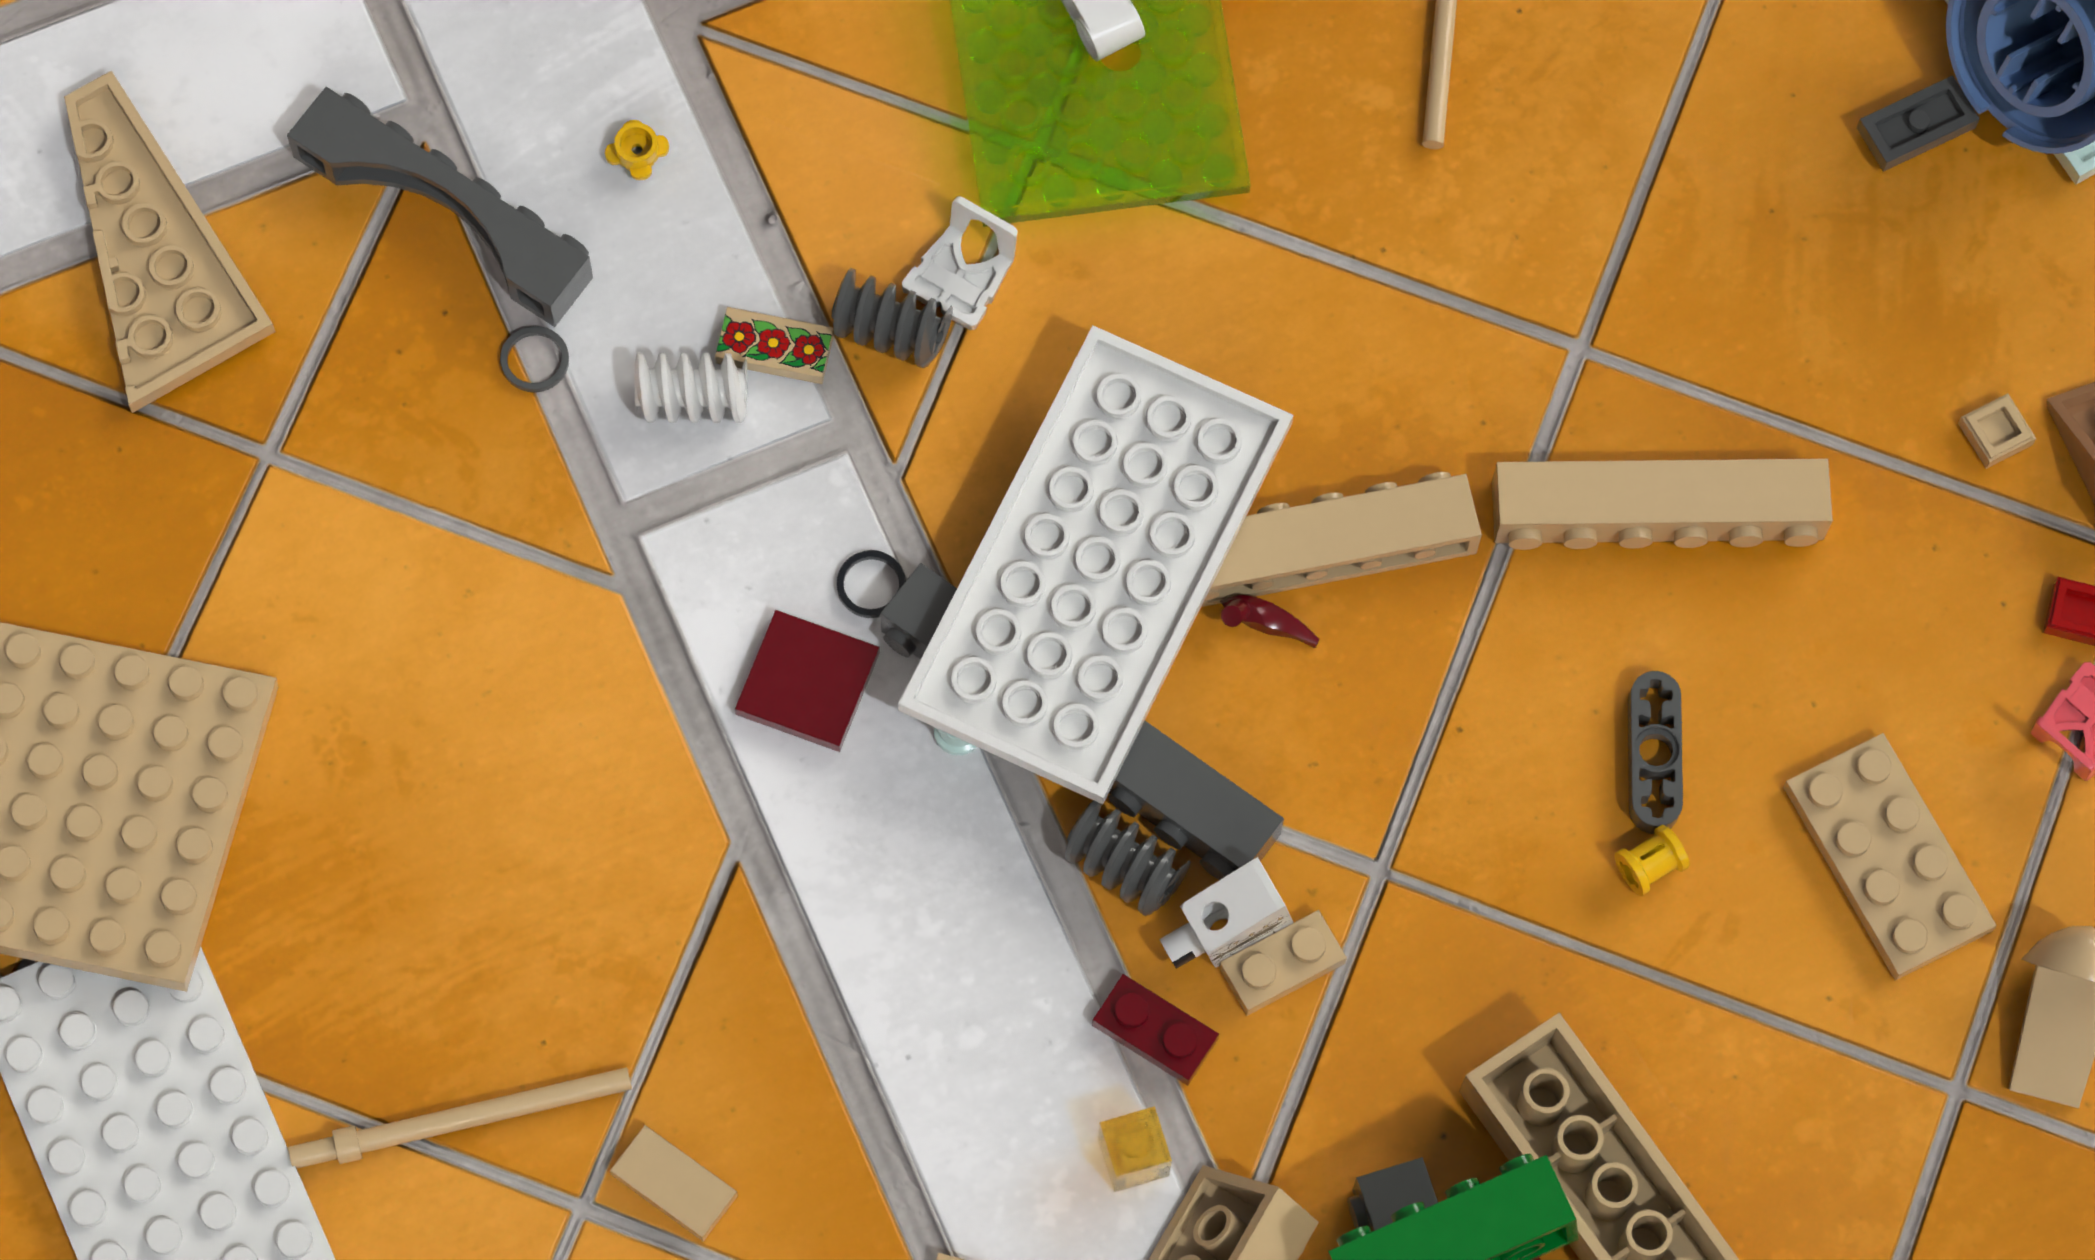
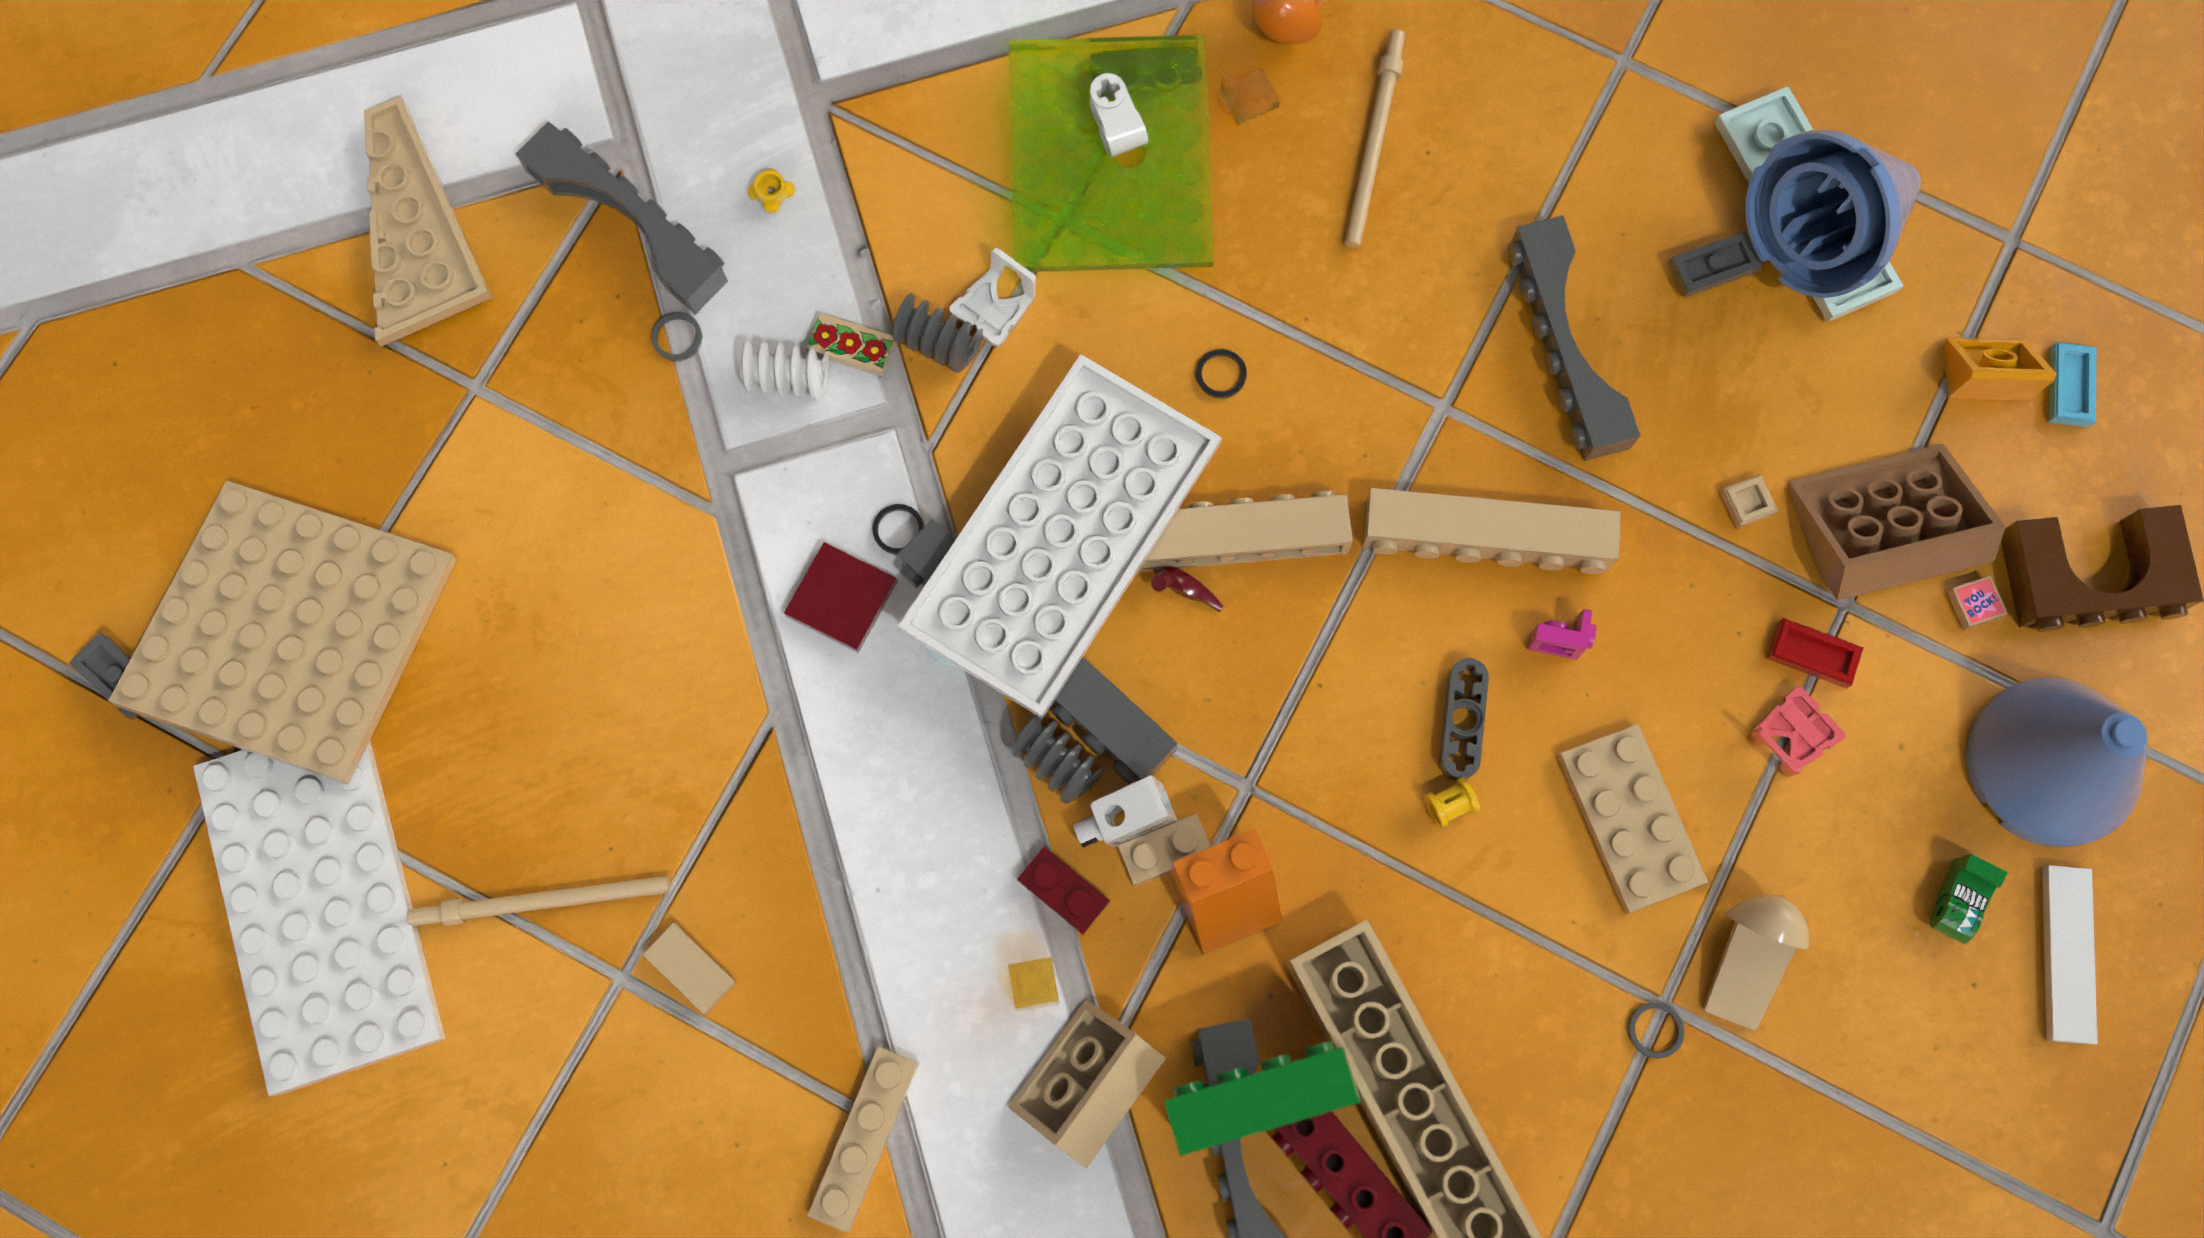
camera: 10 degrees right, 5 degrees up
none -> orange slope [1170,829,1283,955]
none -> black piece [1196,349,1247,399]
none -> dark grey arch [1508,215,1641,461]
none -> dark pink bracket [1527,609,1596,660]
none -> dark grey piece [1628,1003,1684,1058]

